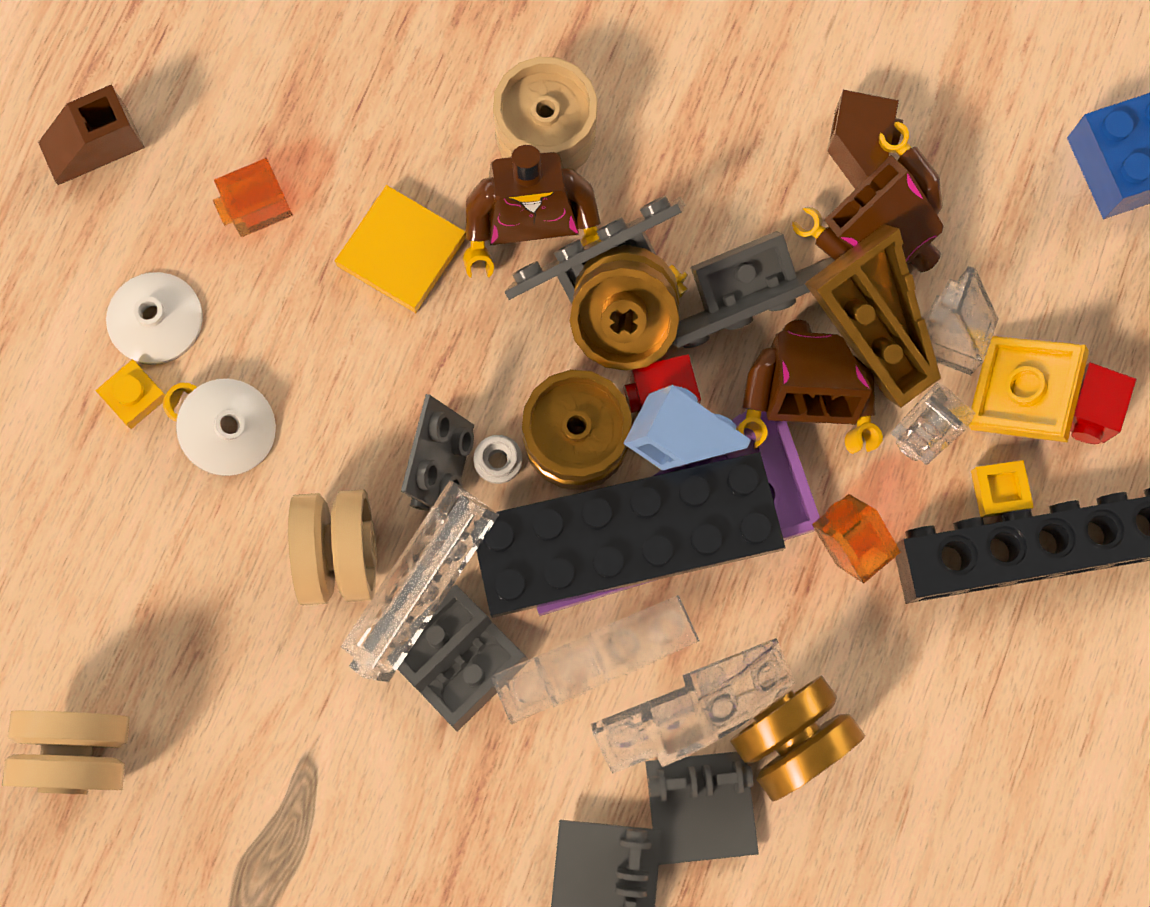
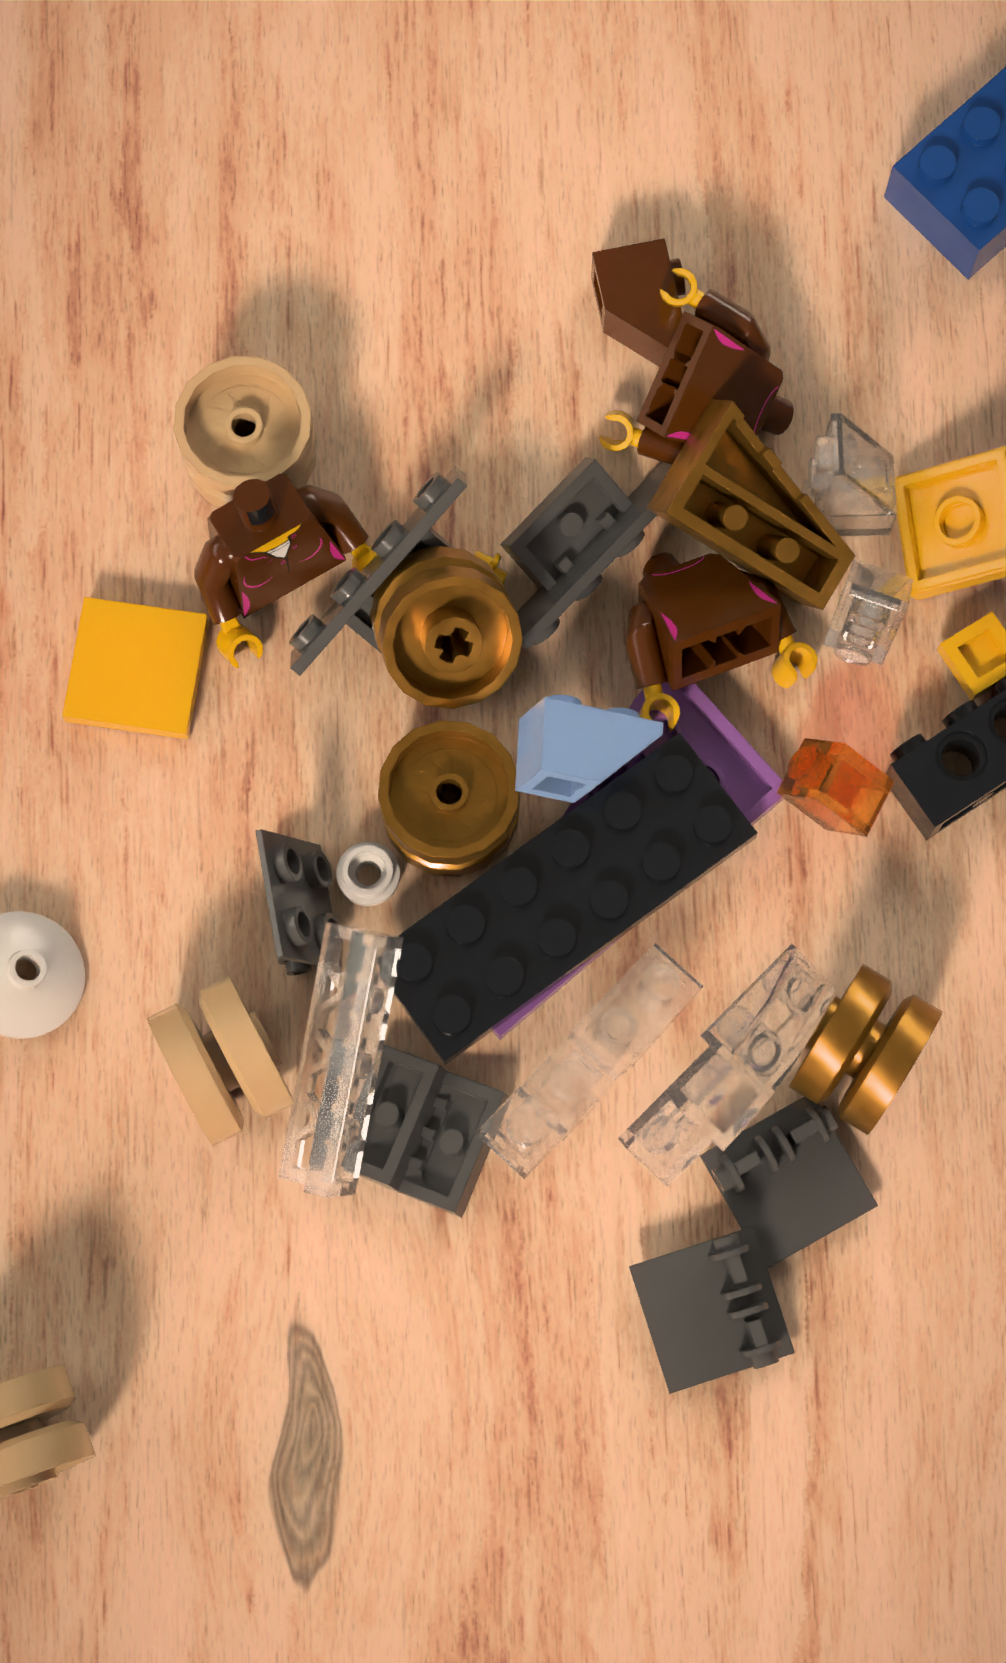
camera: 20 degrees left, 0 degrees up
red brick [624,354,701,413] -> none

